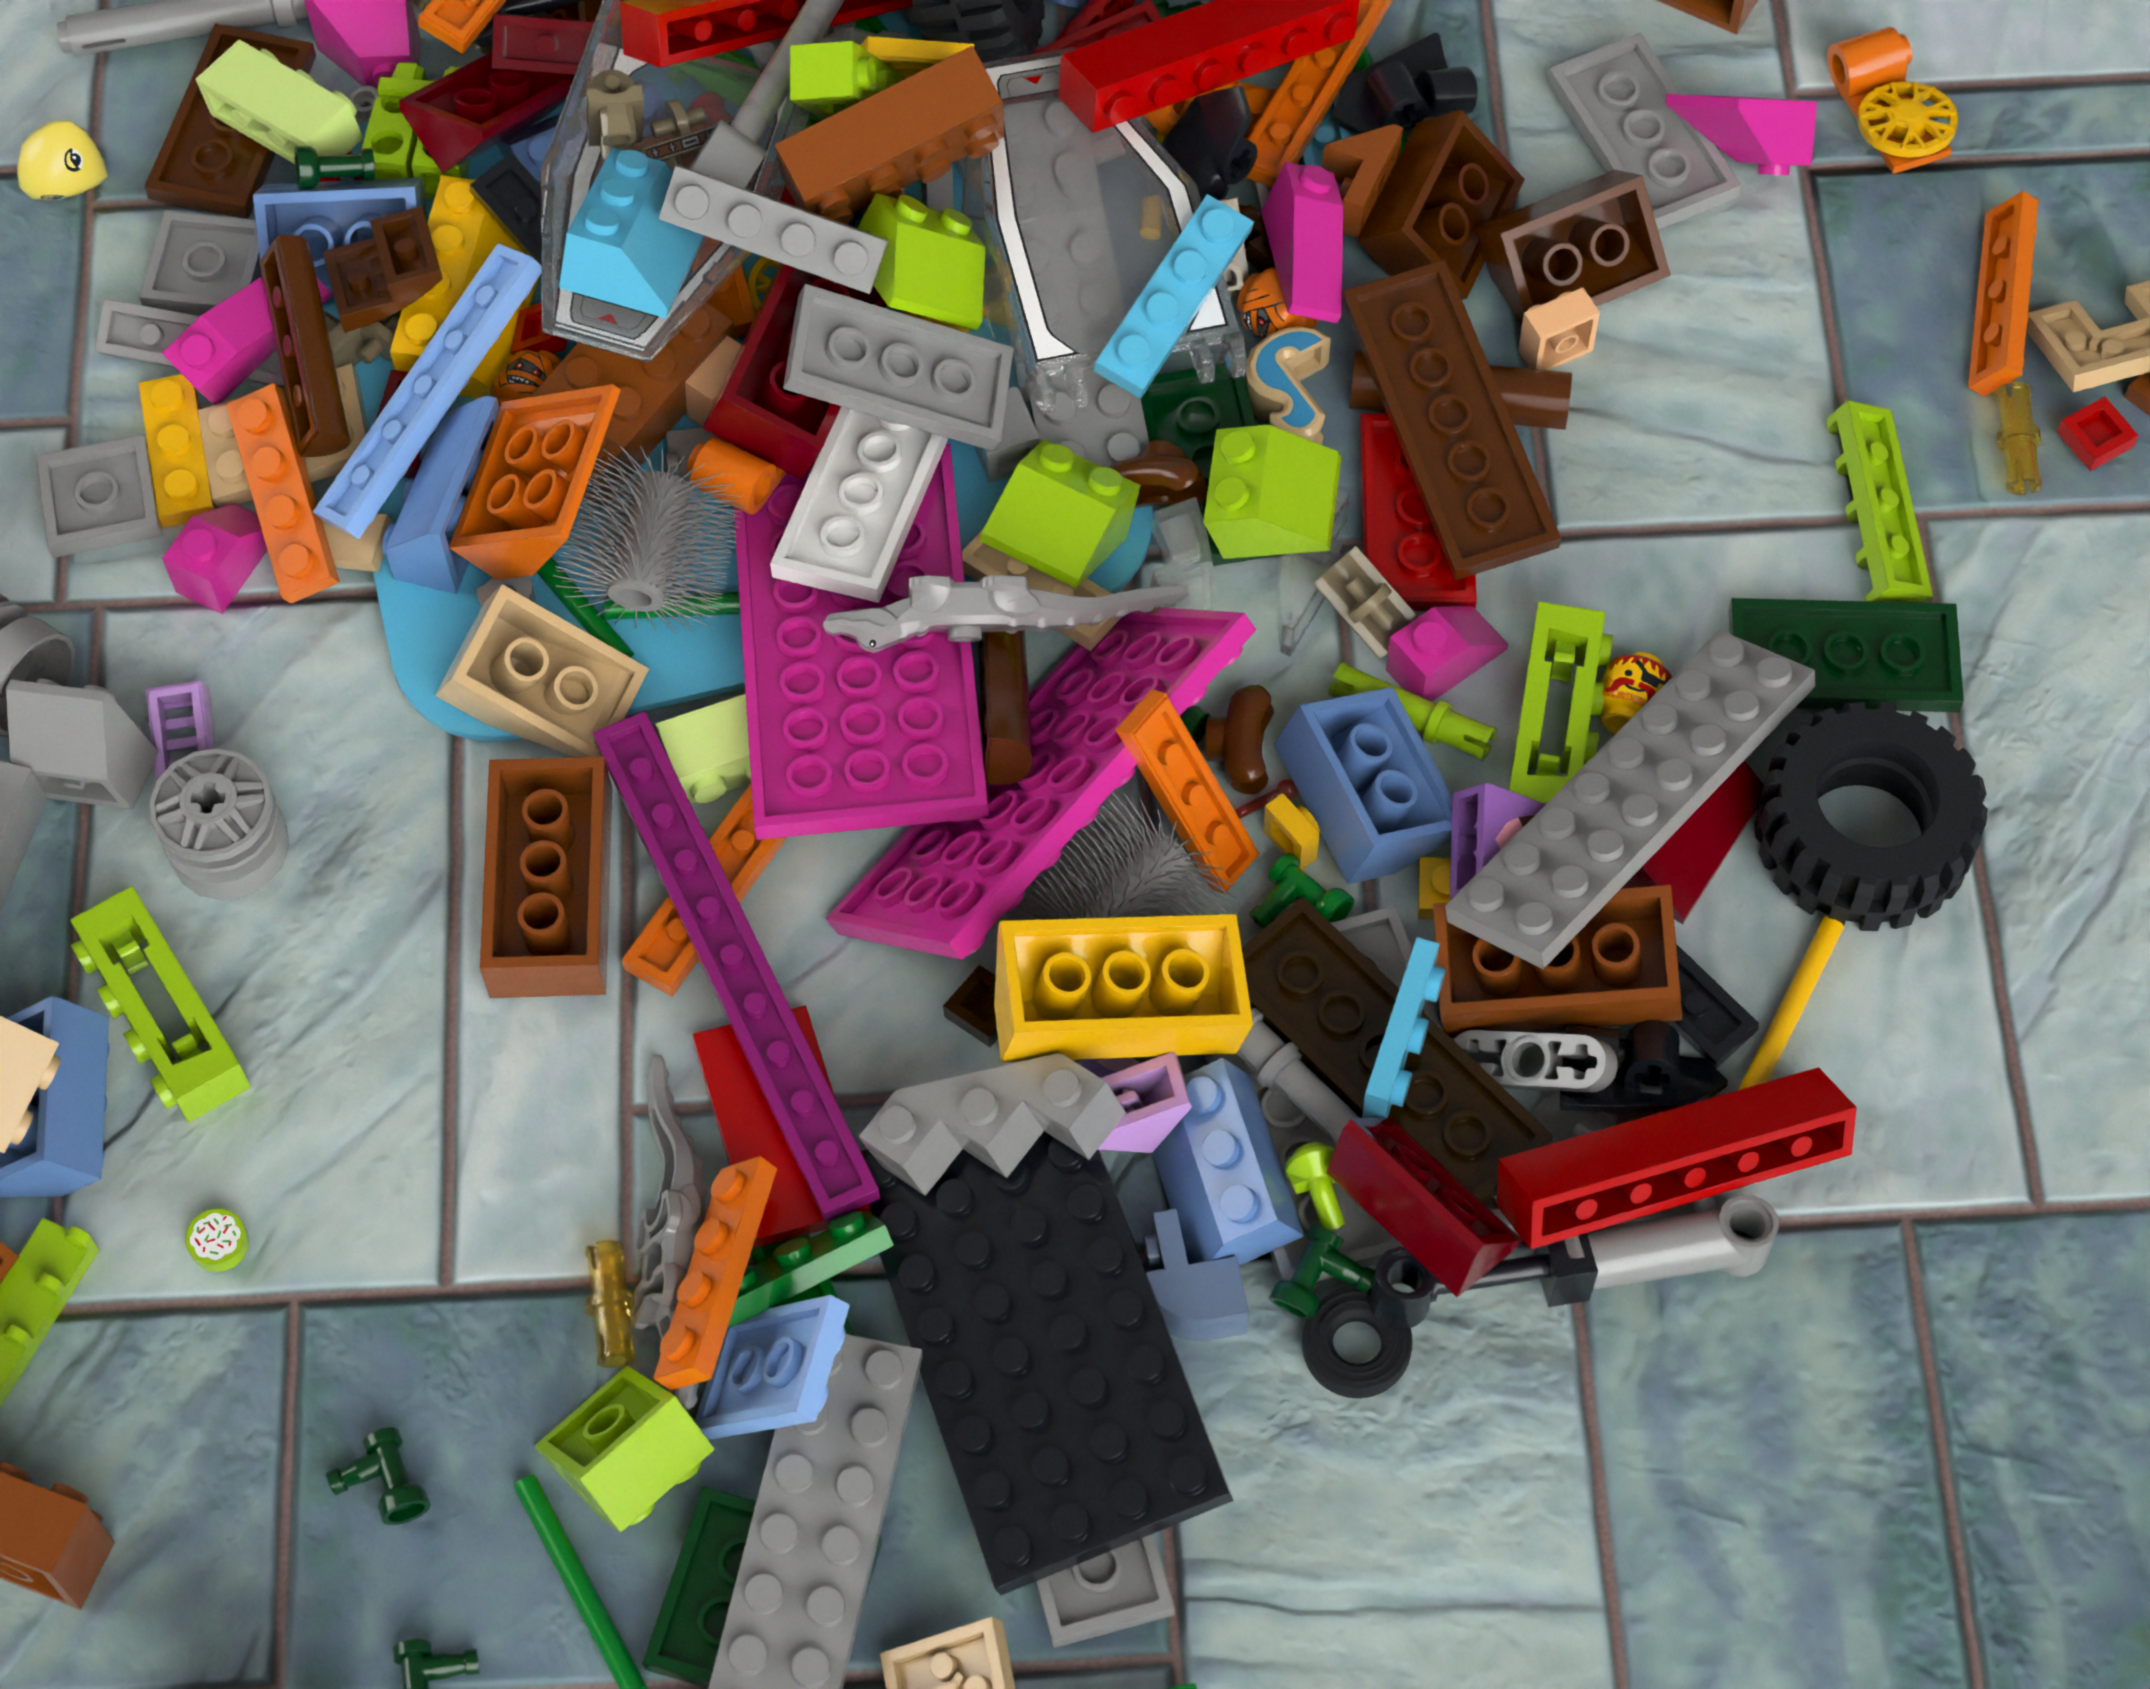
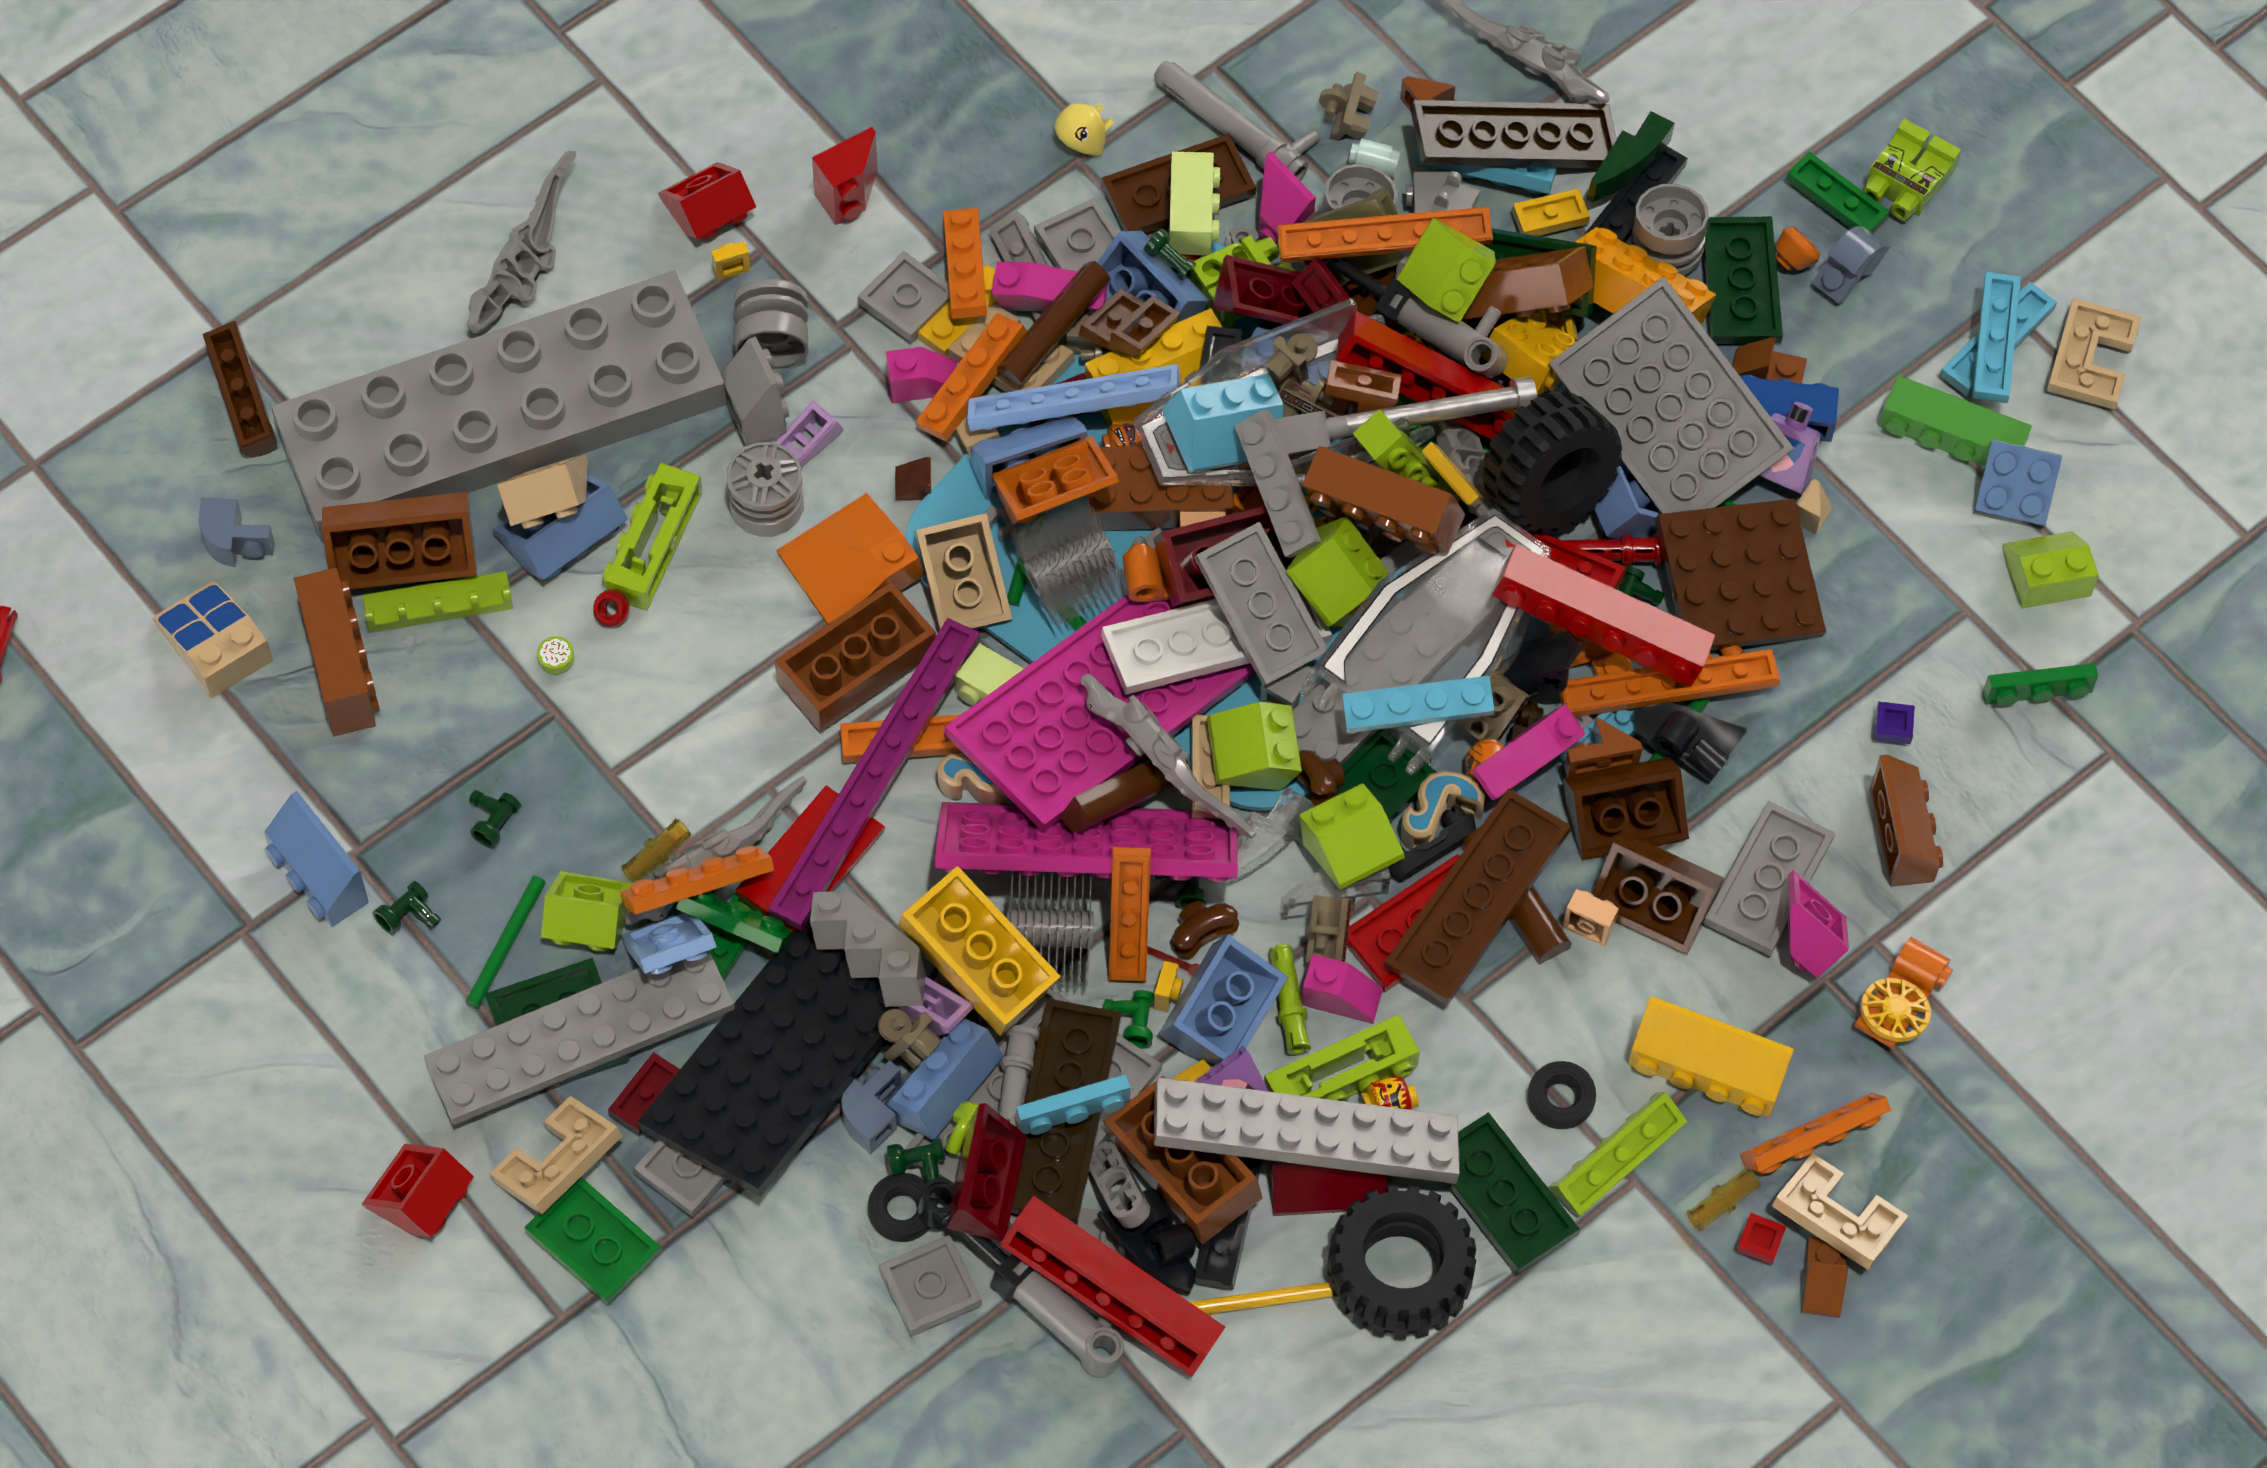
camera: 50 degrees right, 0 degrees up
none -> red plate [593,590,630,626]
none -> dark red plate [608,1052,680,1135]
none -> orange slope [776,493,925,624]
none -> dark tan hips [878,1009,942,1069]
none -> light grey plate [879,1234,982,1336]
none -> copper slope [895,457,931,500]
none -> tan animal [937,753,1010,804]
none -> orange plate [943,208,987,319]
none -> dark orange slope [1324,360,1401,413]
none -> black piece [1386,805,1476,880]
none -> black tyre [1528,1061,1596,1129]
none -> yellow slope [1628,996,1794,1117]

